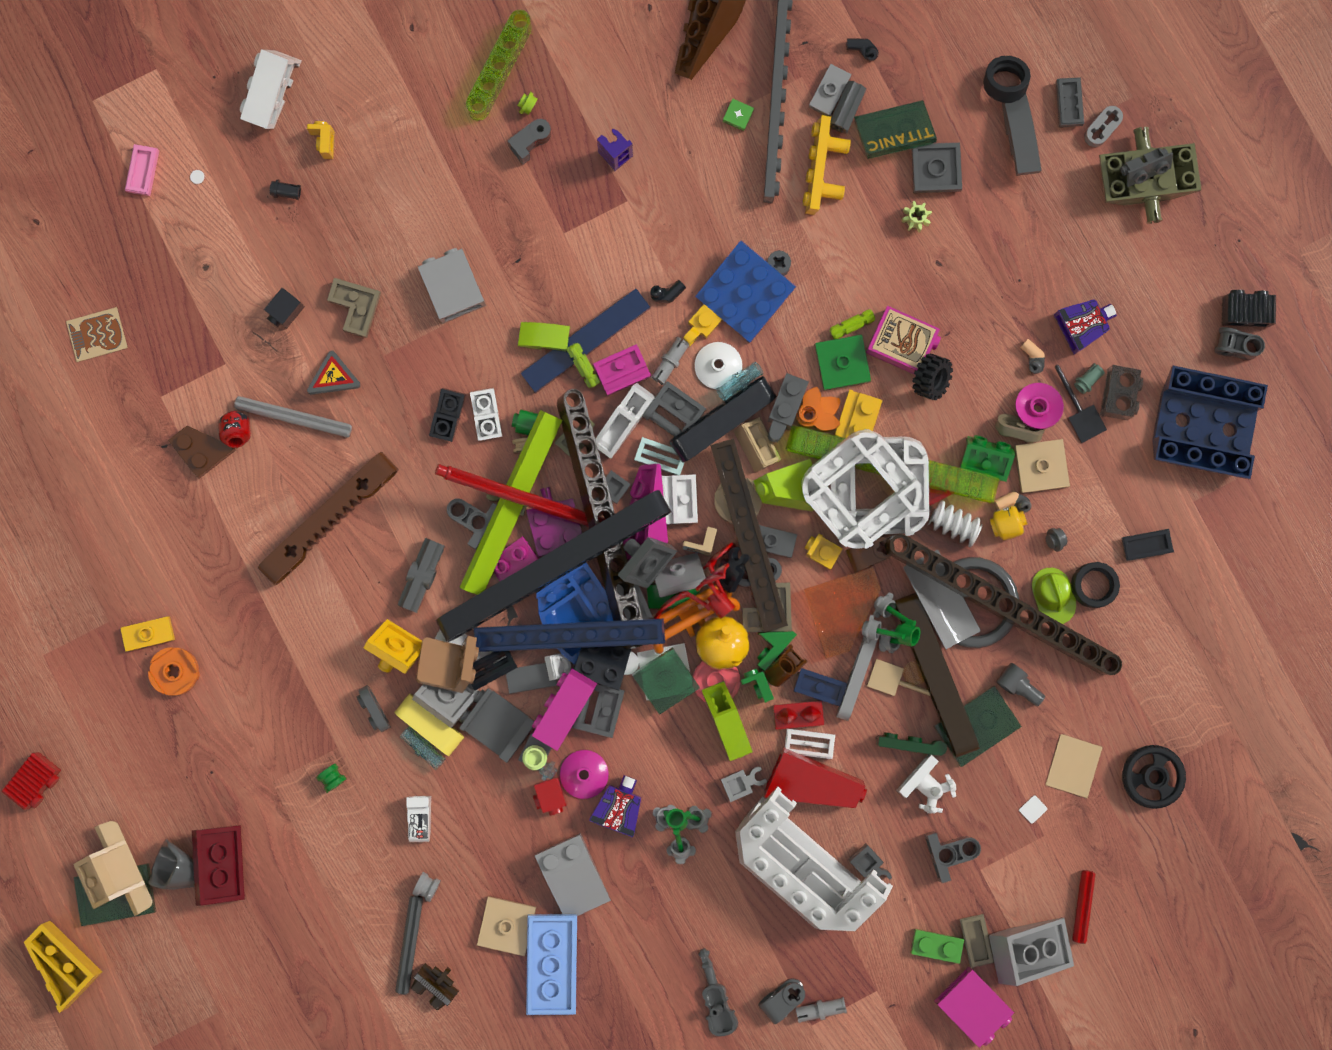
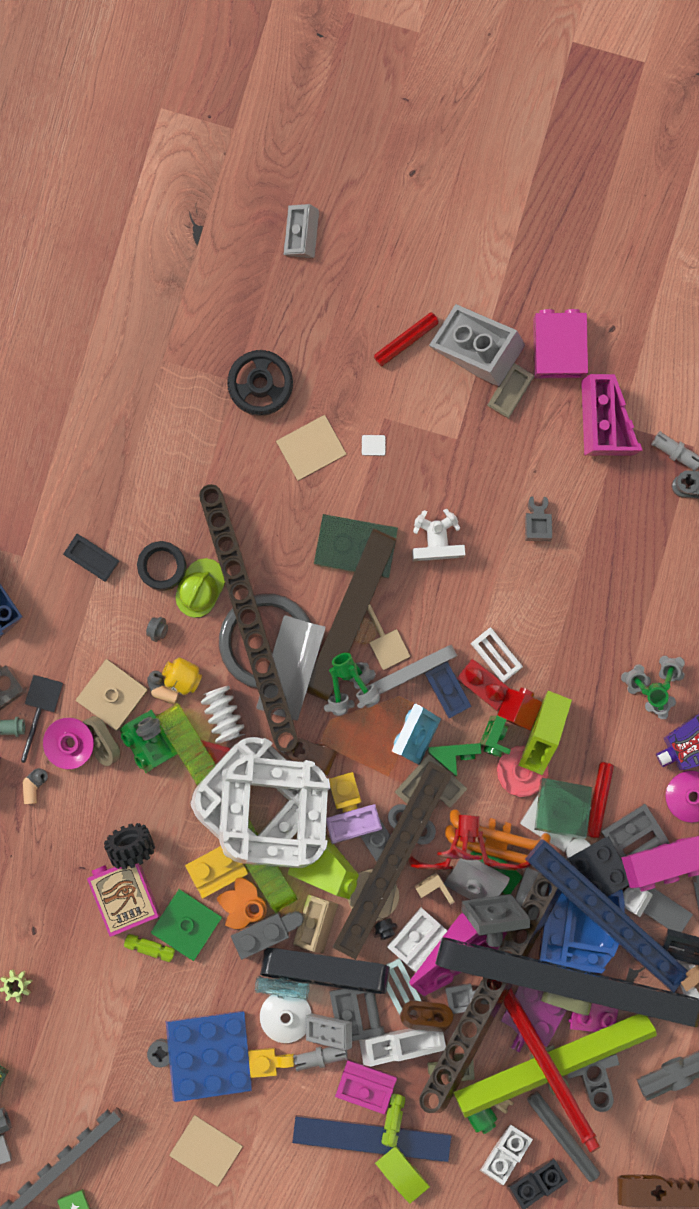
camera: 135 degrees left, 0 degrees up
black arm [650,280,686,303] -> none
yellow piece [695,616,749,670] -> none
black plate [718,547,749,593] -> none
light grey plate [721,767,767,802] -> none
white wedge [735,787,893,931] -> none
red slope [764,747,867,808] -> none
reddish brown piece [765,644,808,687] -> none
yellow plate [803,115,851,215] -> none
dark green plate [875,732,947,756] -> none
bright green plate [910,929,964,964] -> none
dark grey tile [924,831,981,883] -> none
dark grey pin [996,663,1046,707] -> none
none -> dark grey plate [136,717,161,740]
none -> tan sticker [169,1115,243,1187]
none -> light grey slope [284,204,319,258]
none -> light grey plate [306,1013,352,1050]
none -> lavender plate [326,804,382,844]
none -> black plate [373,918,398,941]
none -> medium azure plate [392,704,441,765]
none -> reddish brown plate [400,1001,453,1032]
none -> red brick [497,687,542,731]
none -> dark grey axle [527,1091,600,1182]
none -> olive beam [541,991,592,1015]
none -> dark pink wedge [581,374,643,456]
none -> red axle [586,762,614,838]

